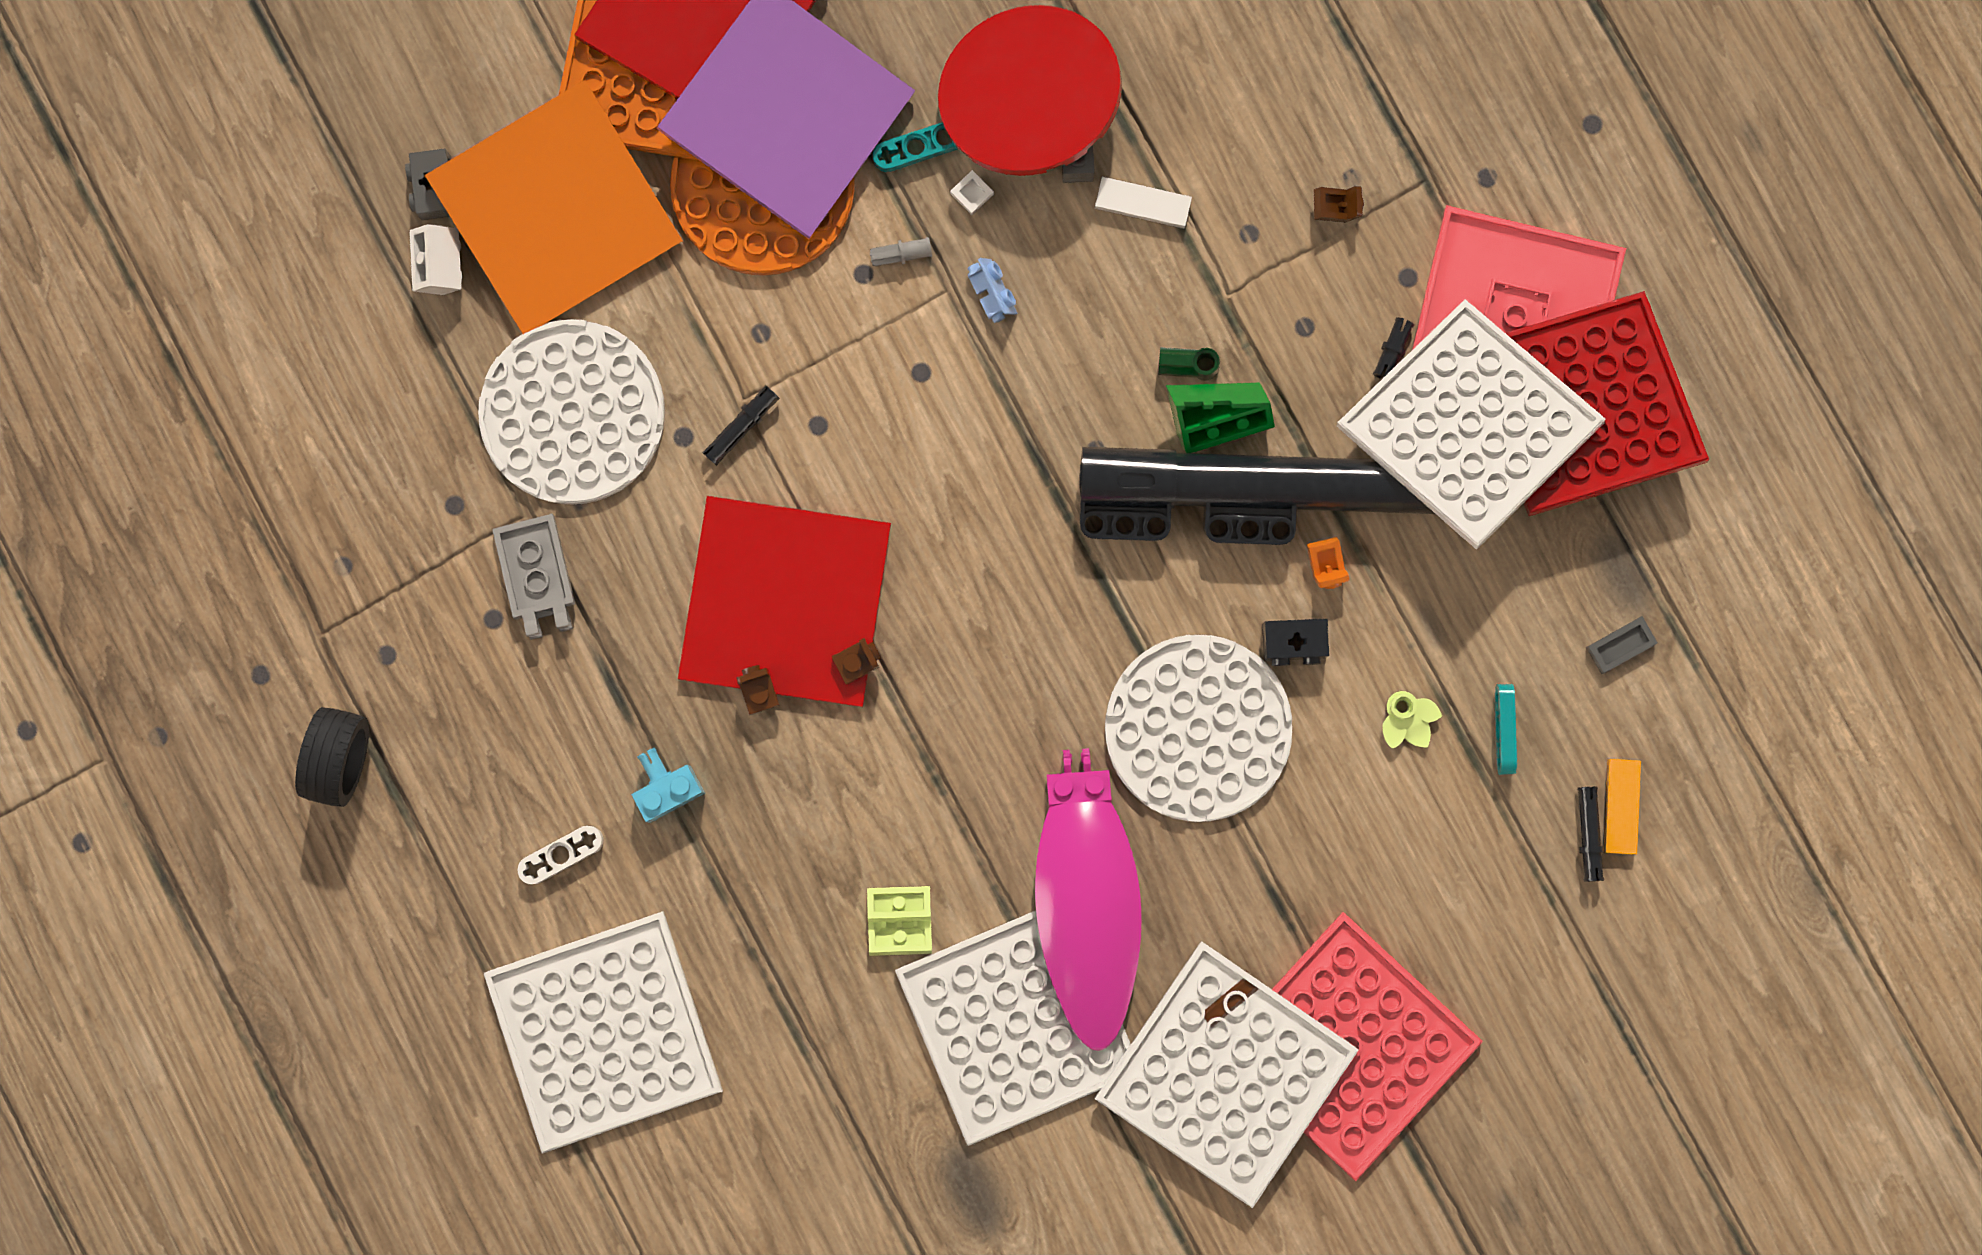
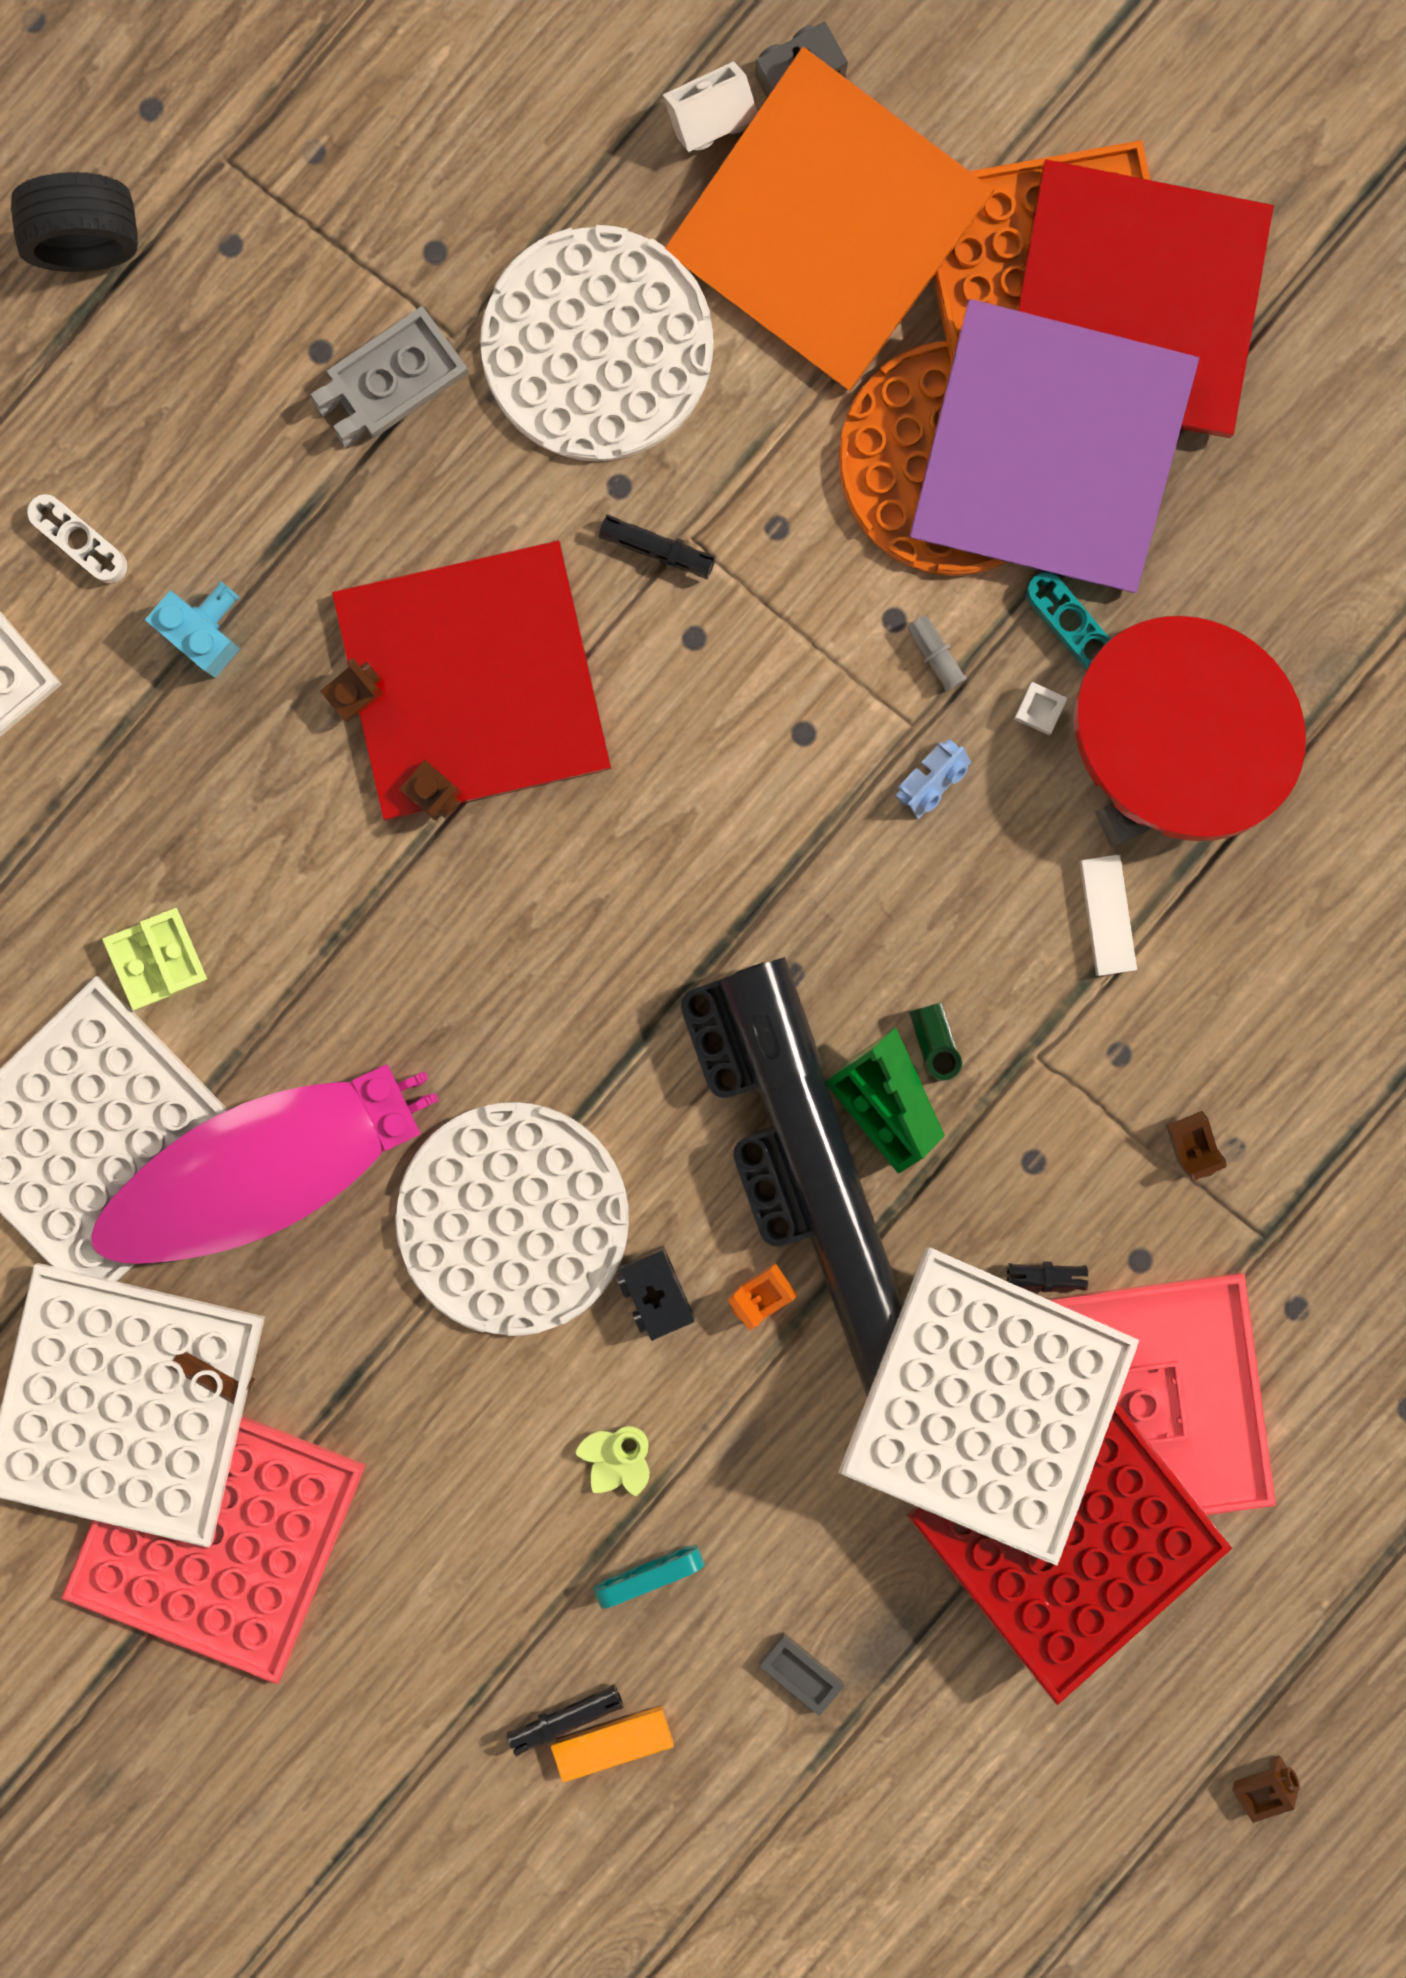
camera: 70 degrees right, 5 degrees up
none -> reddish brown bracket [1233,1755,1300,1823]

